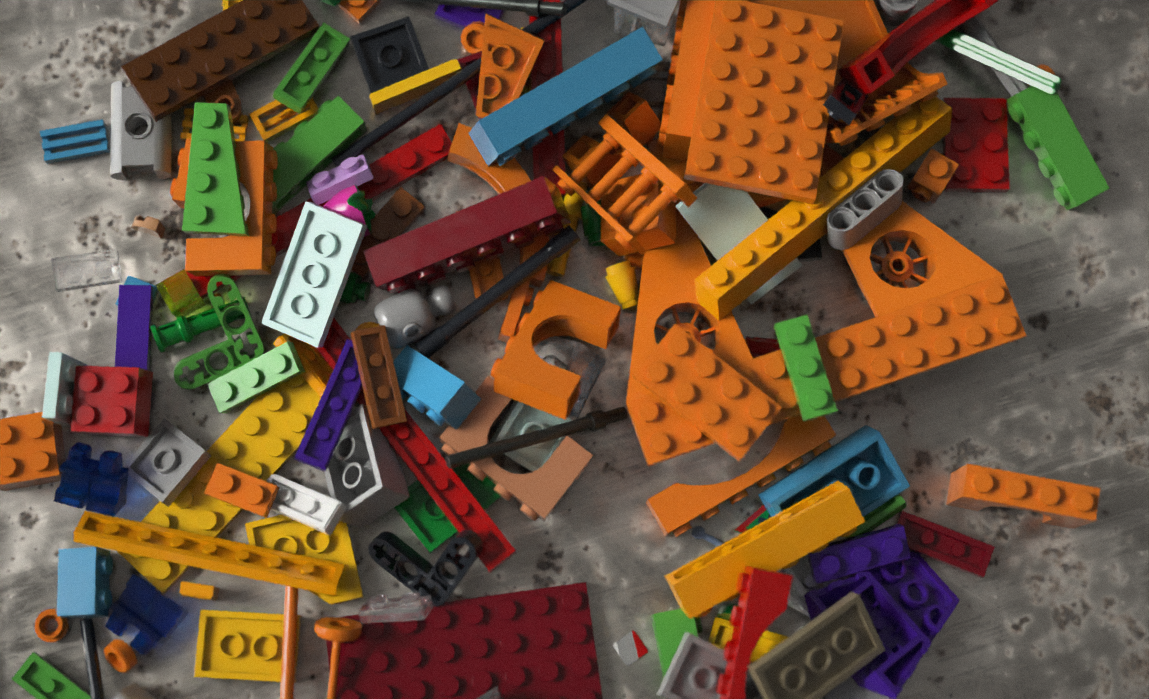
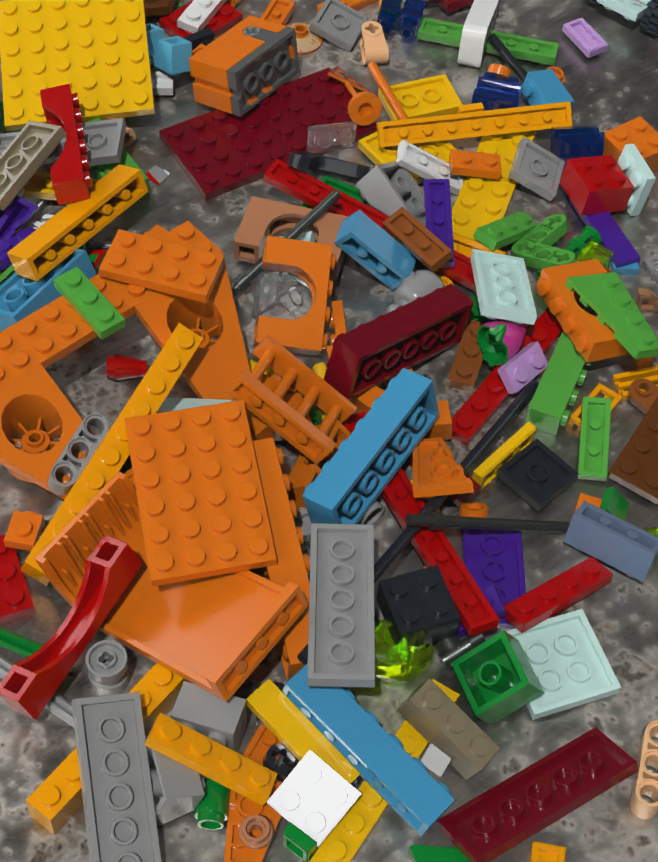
camera: 160 degrees right, 25 degrees down
black piece [415,225,581,359] -> none
black plate [823,77,869,125] -> none

